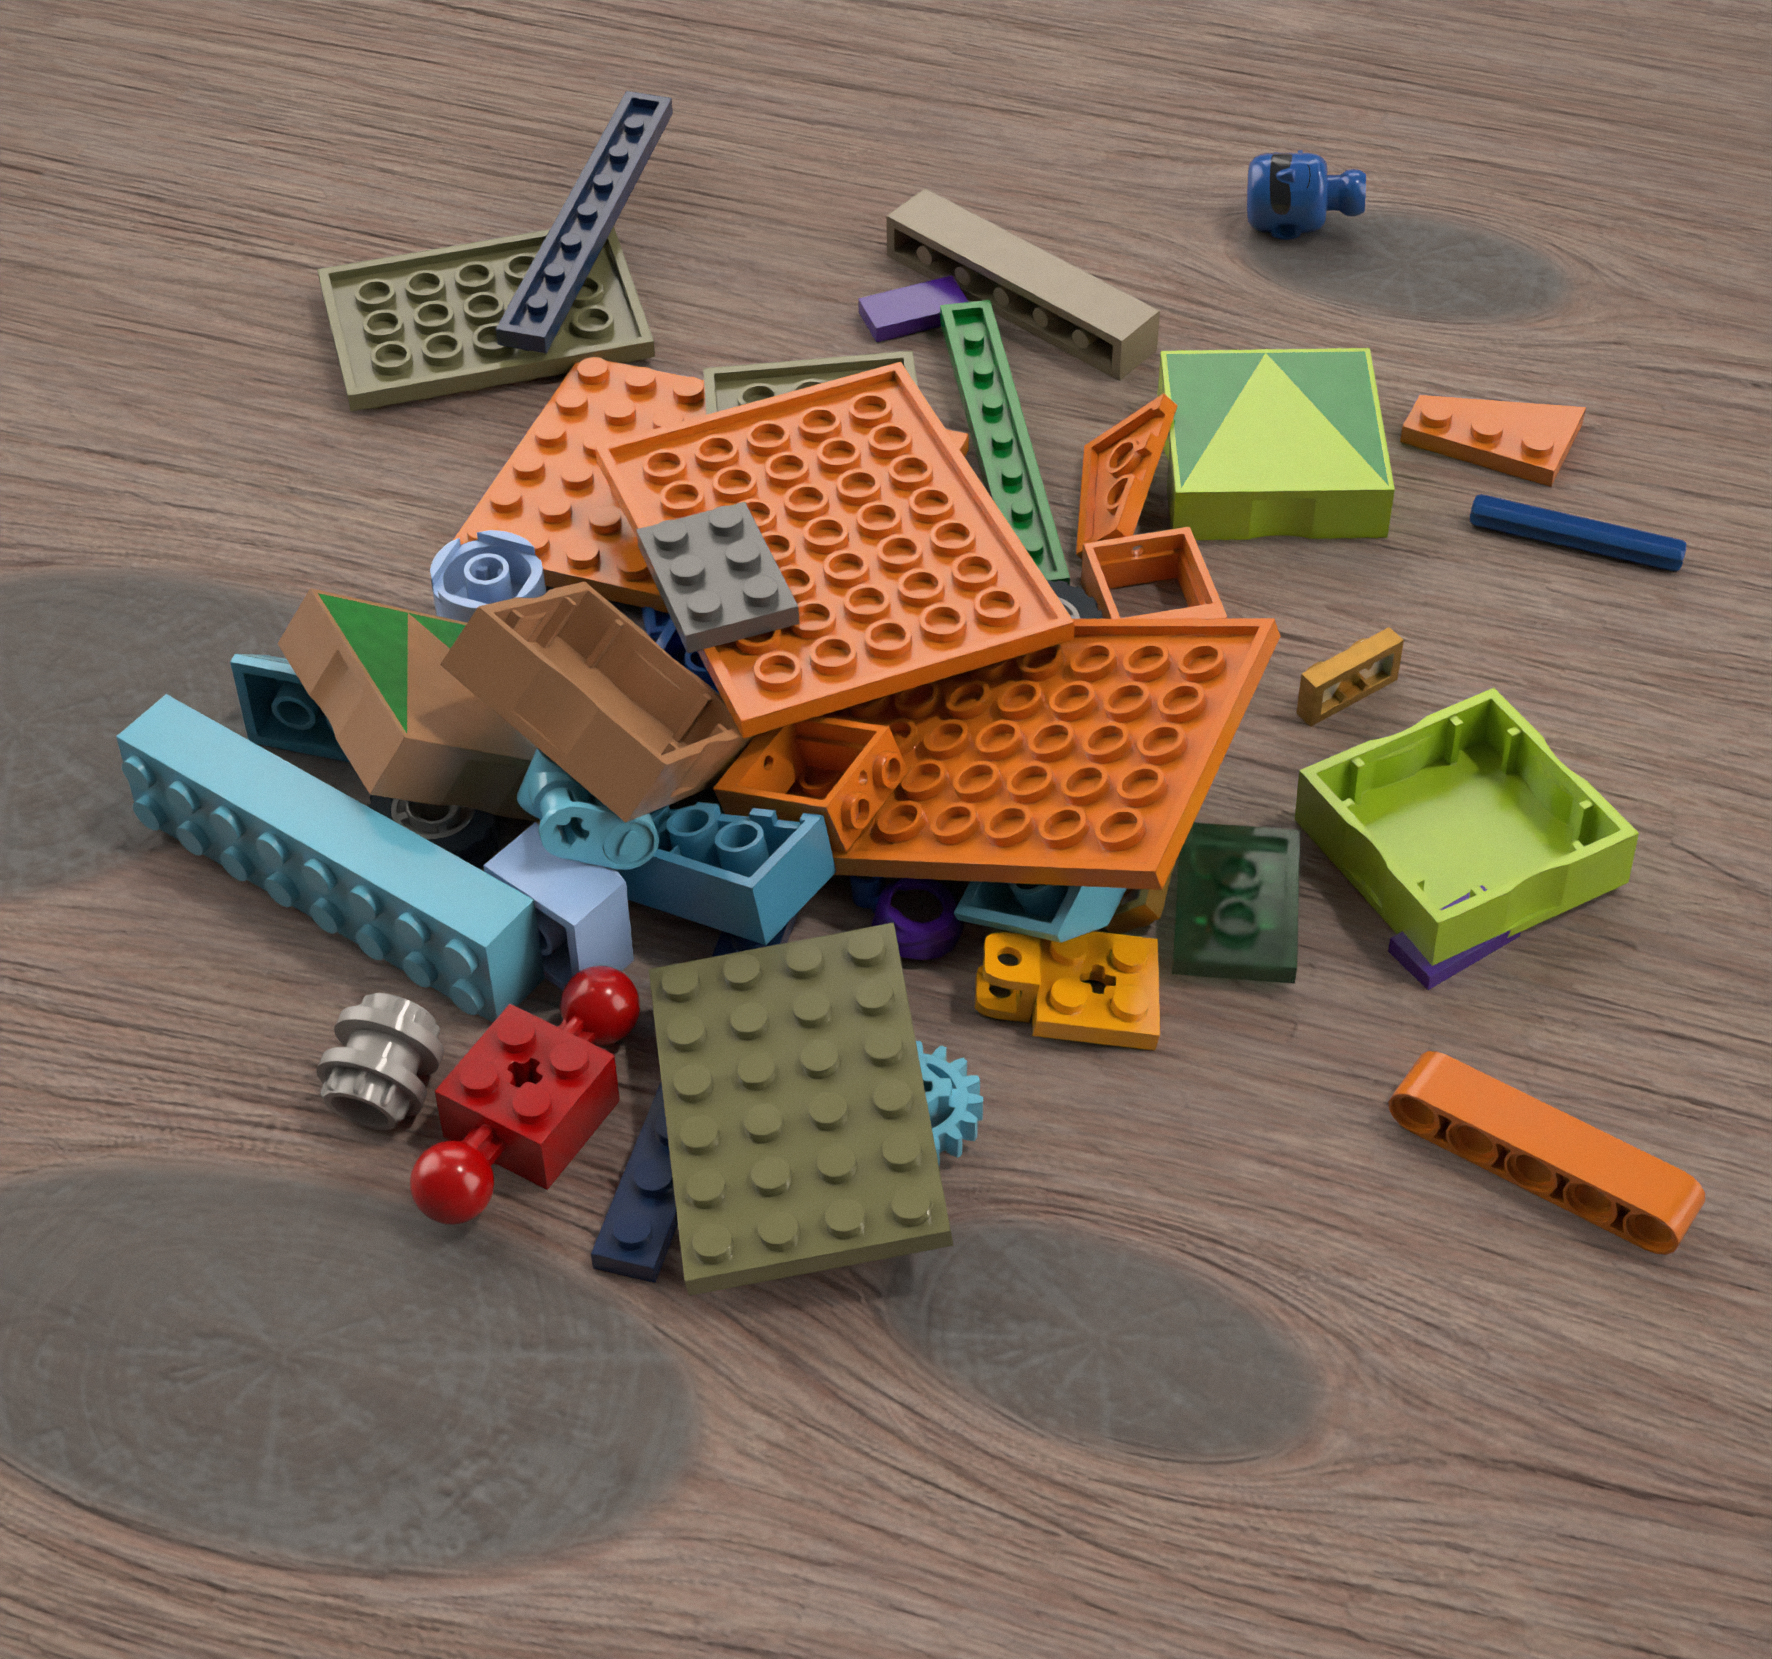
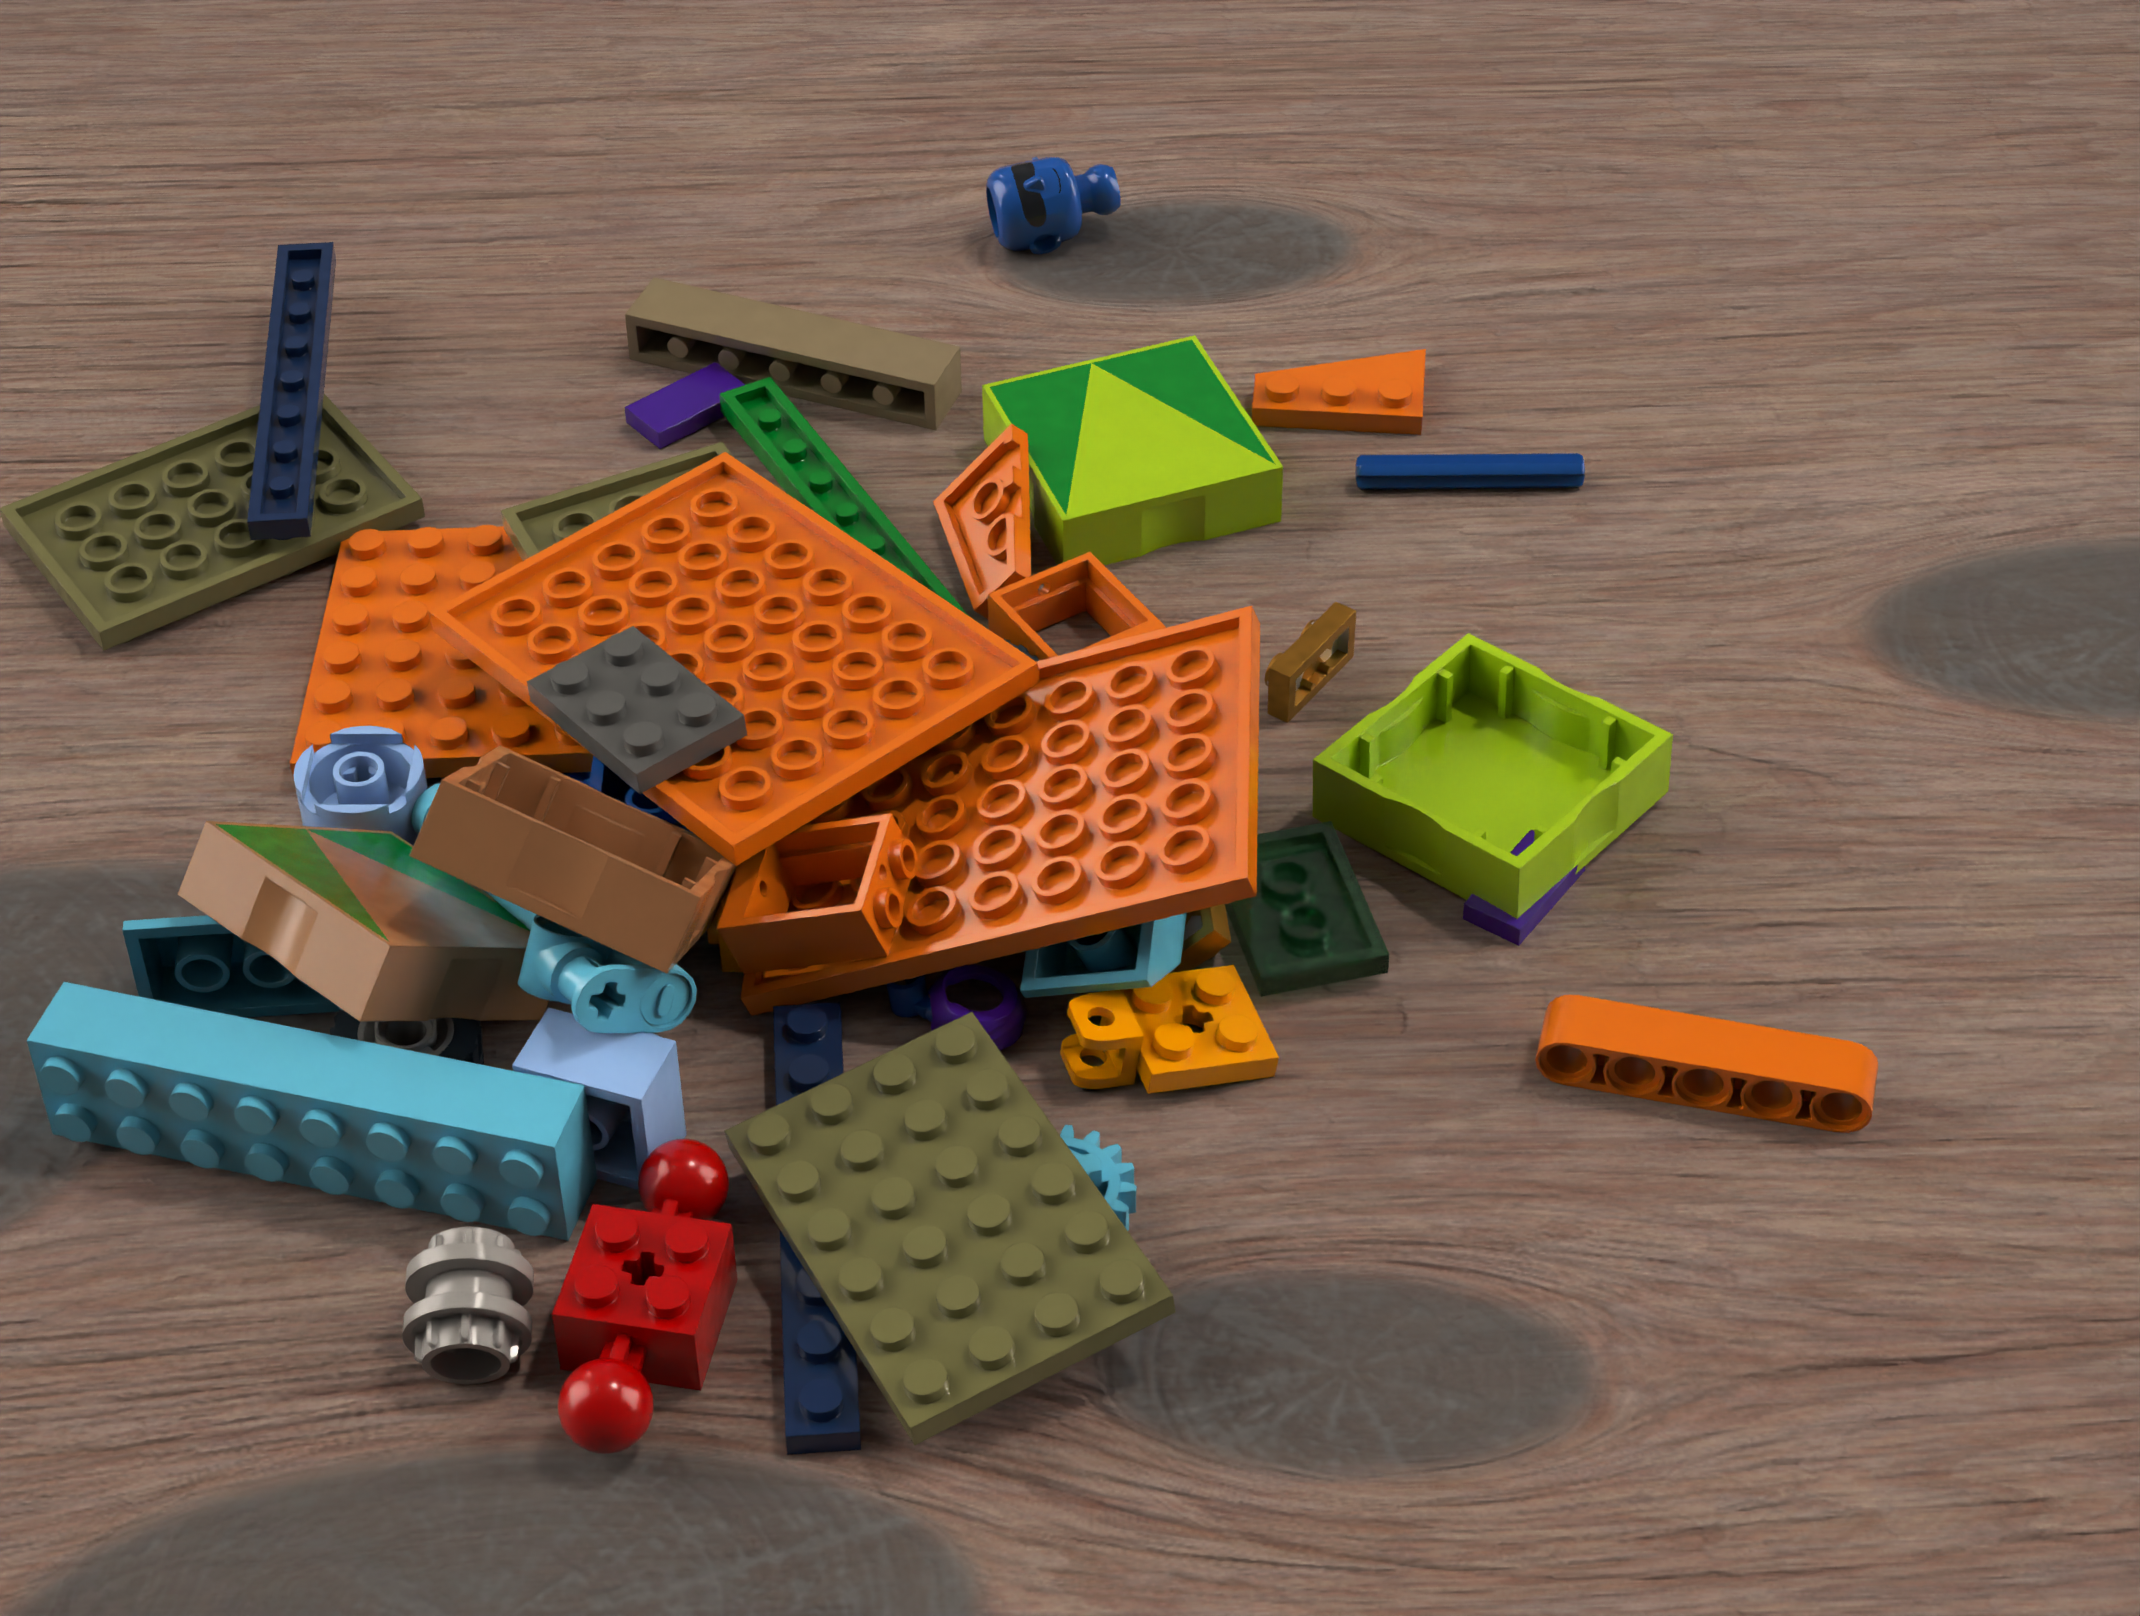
camera: 20 degrees left, 5 degrees down
dark azure wedge [615,802,836,945] -> none

